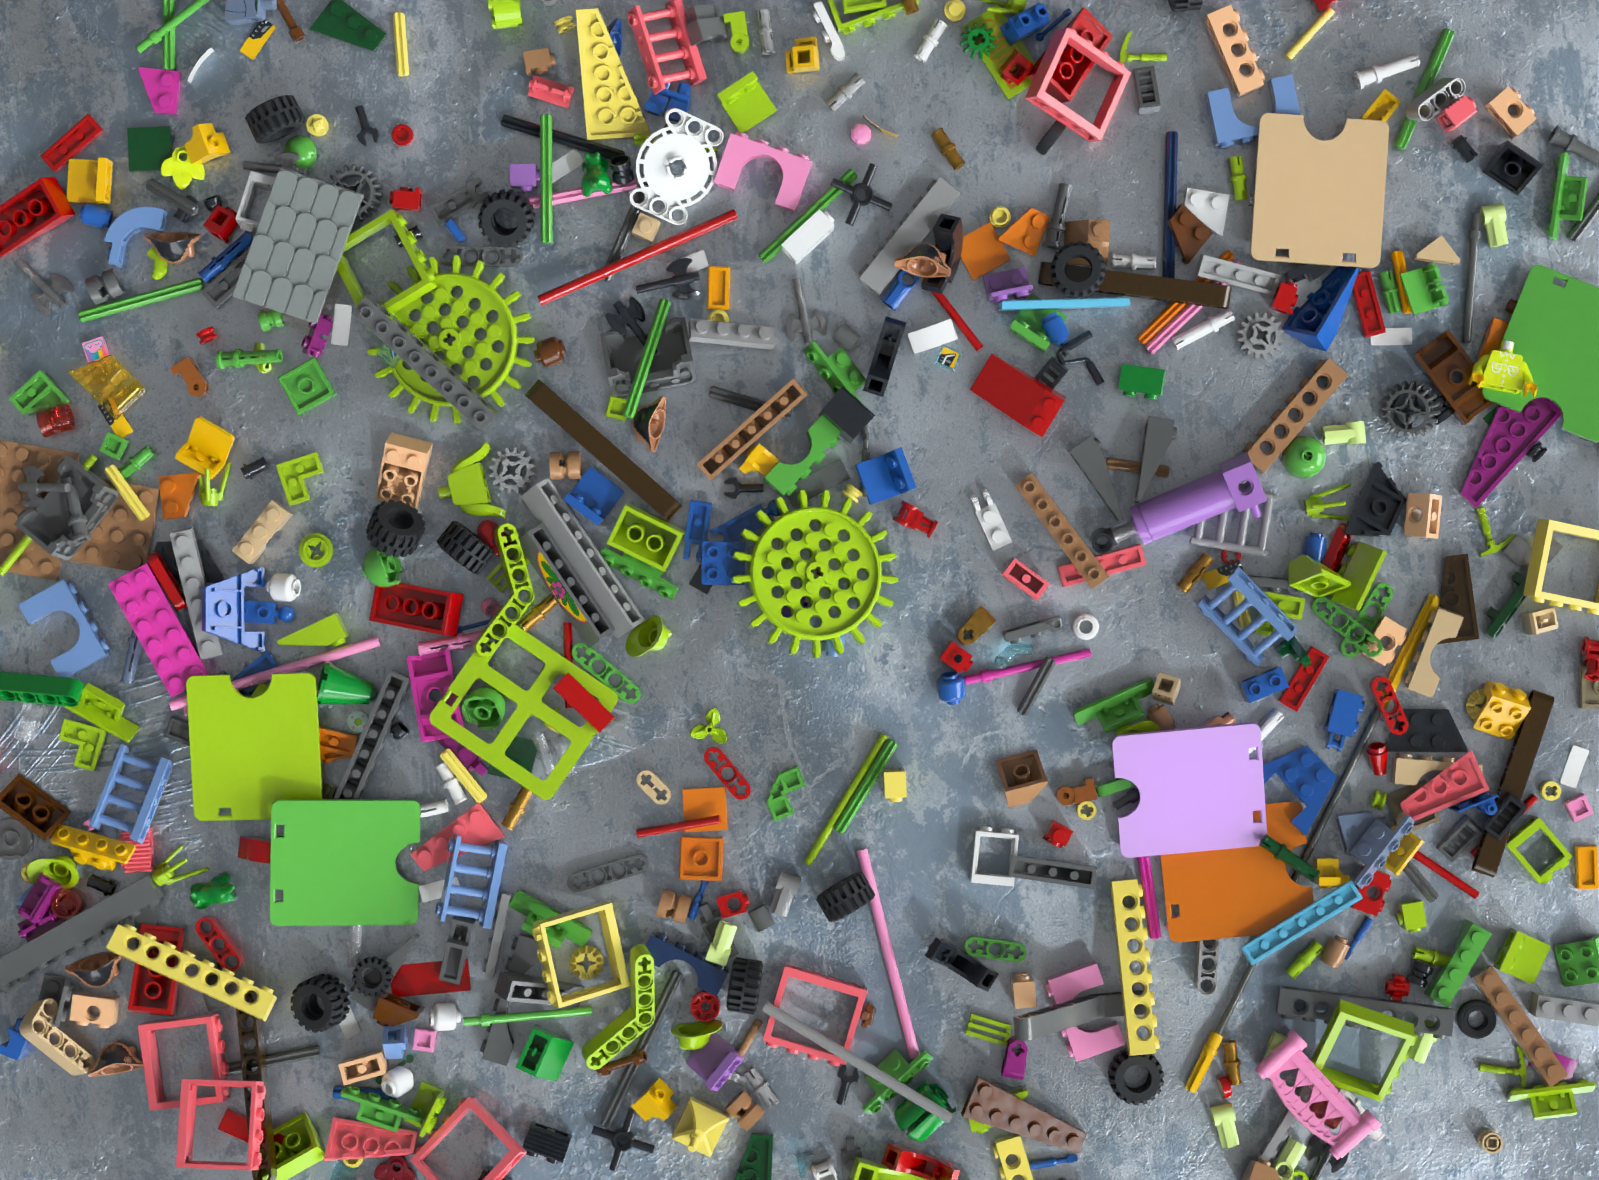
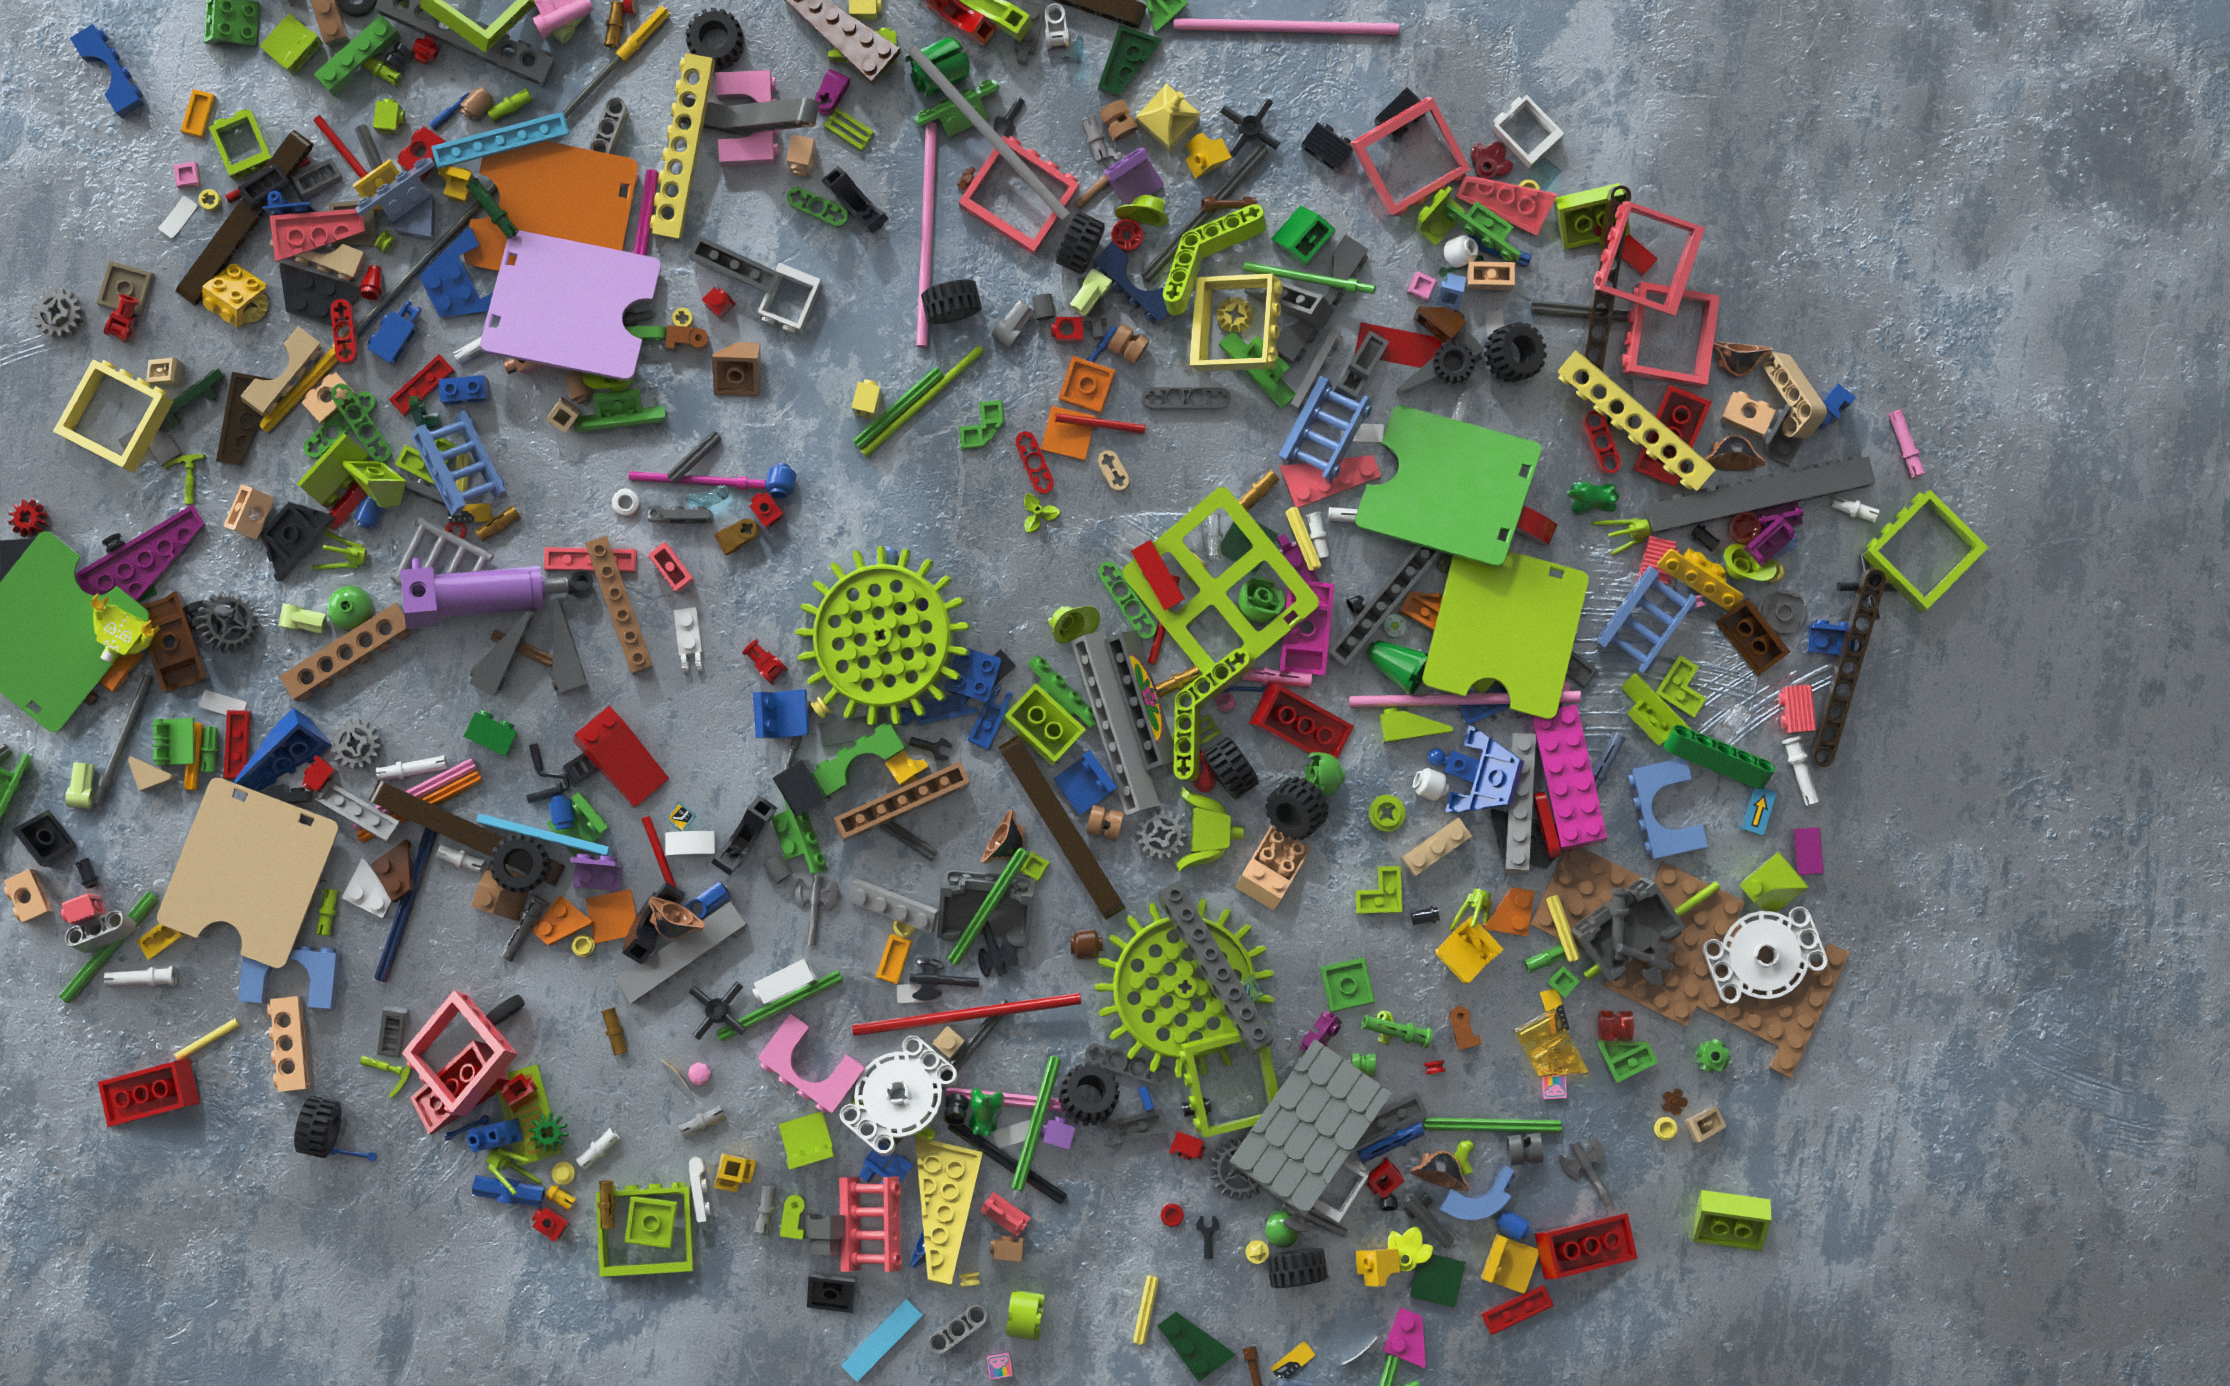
camera: 160 degrees left, 5 degrees down
white sticker [331,304,352,346] -> none
white head [429,1003,461,1031] -> none

